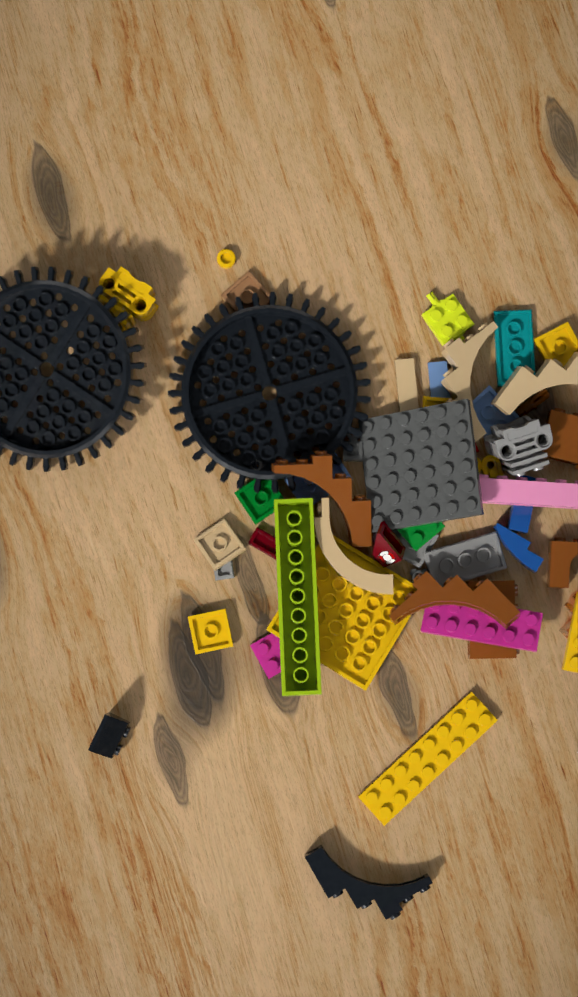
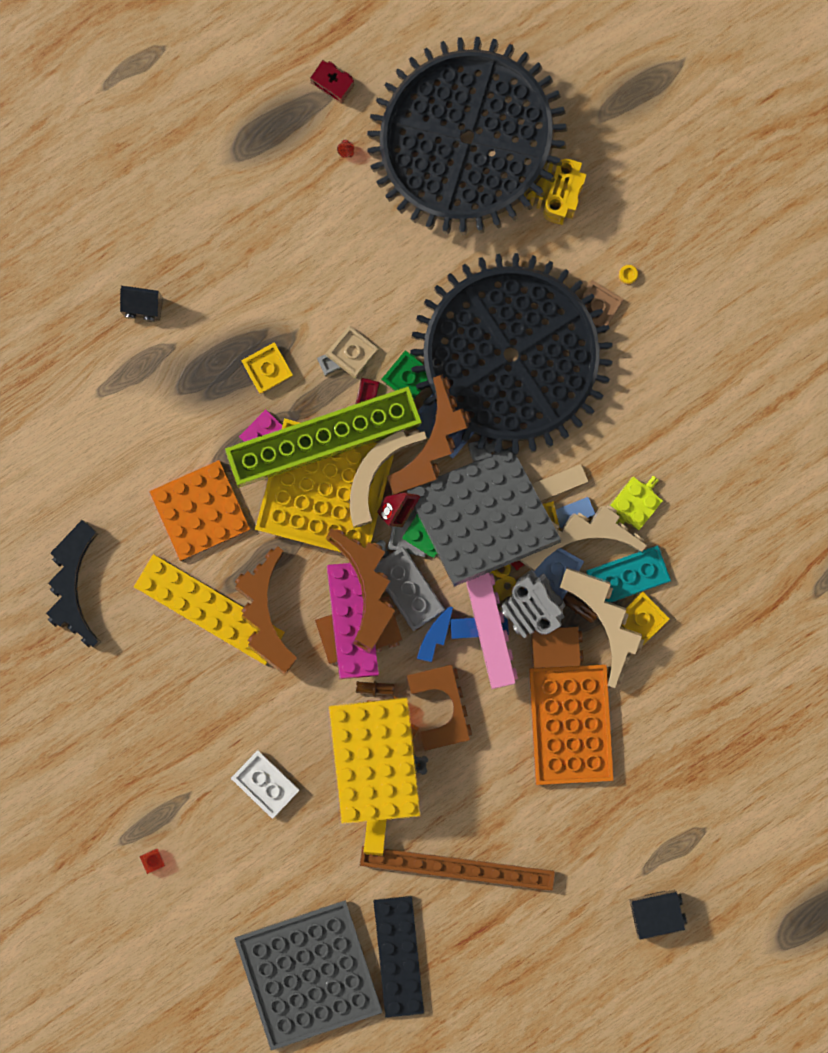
camera: 70 degrees right, 0 degrees up
none -> orange plate [149,460,250,561]
none -> dark orange arch [235,546,297,676]
none -> clear red plate [337,139,355,158]
none -> reddish brown axle [356,681,395,696]

